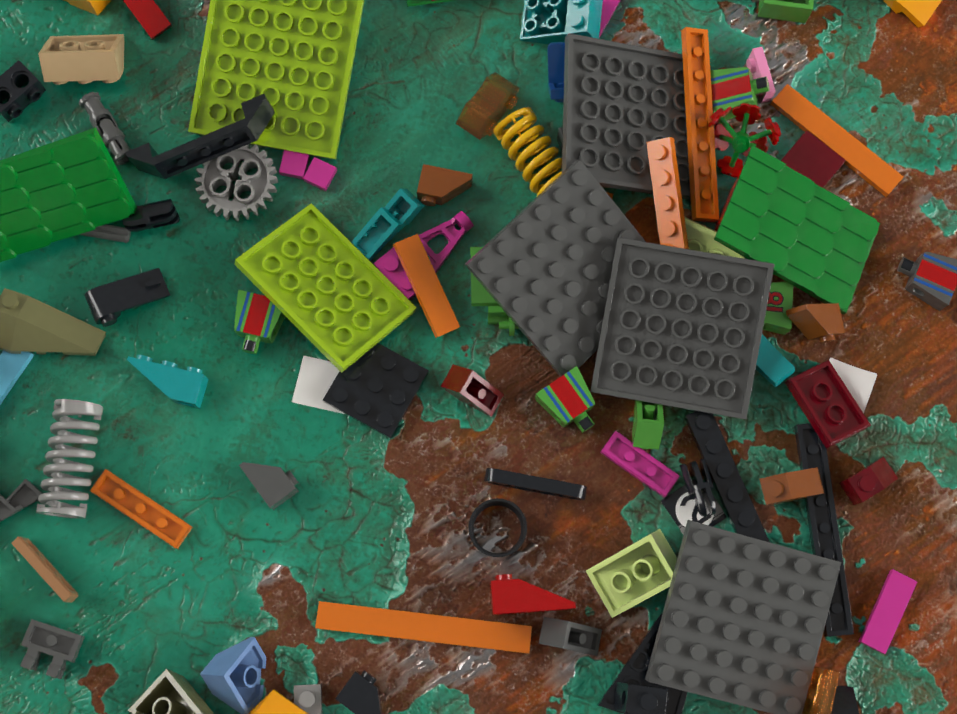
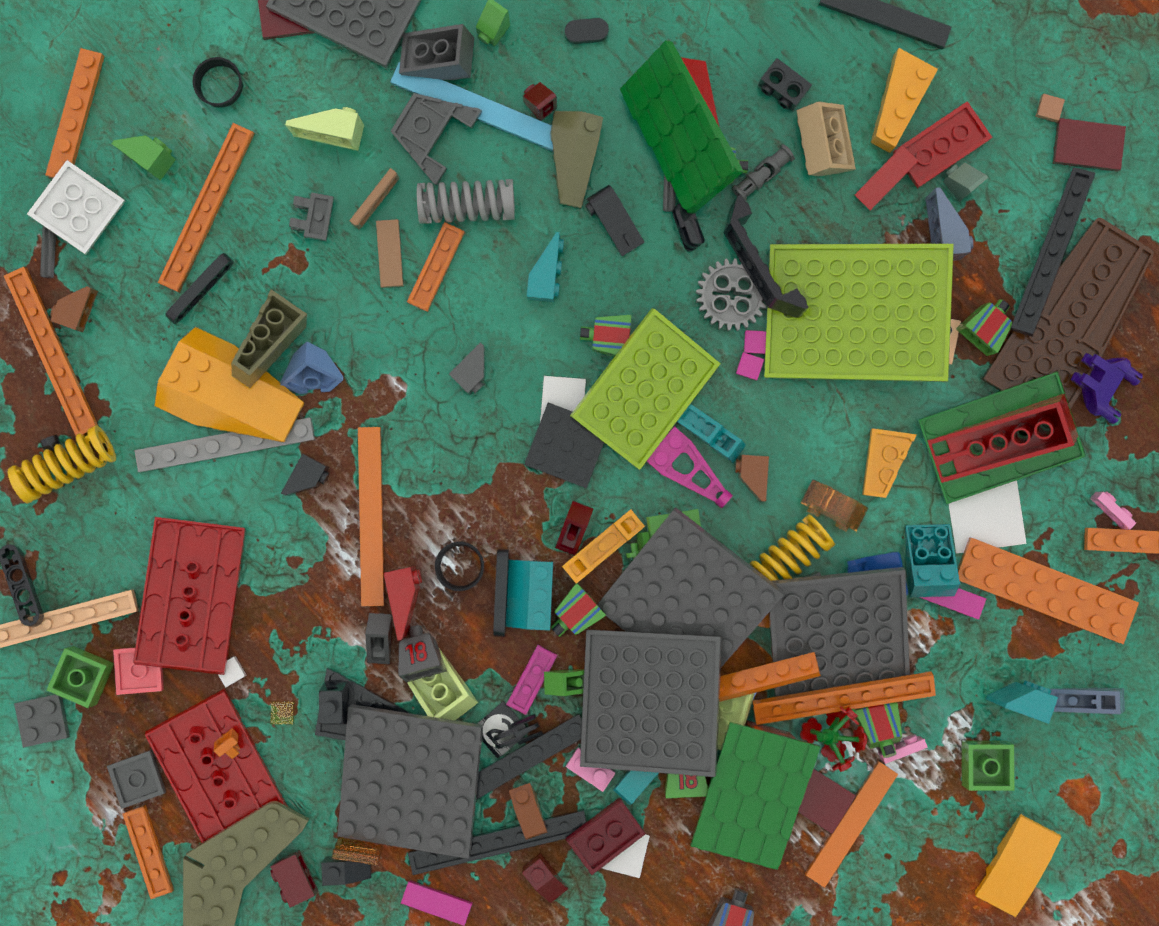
camera: 85 degrees right, 10 degrees up
orange tile [393,234,460,338] -> none
dark orange slope [786,303,845,343] -> none
none -> medium nougat tile [376,219,404,288]
none -> dark grey torso [398,625,447,683]
none -> teal slope [506,559,554,630]
none -> light orange slope [562,509,645,584]
none -> bright pink plate [566,747,615,792]
none -> light orange wing [862,428,917,498]

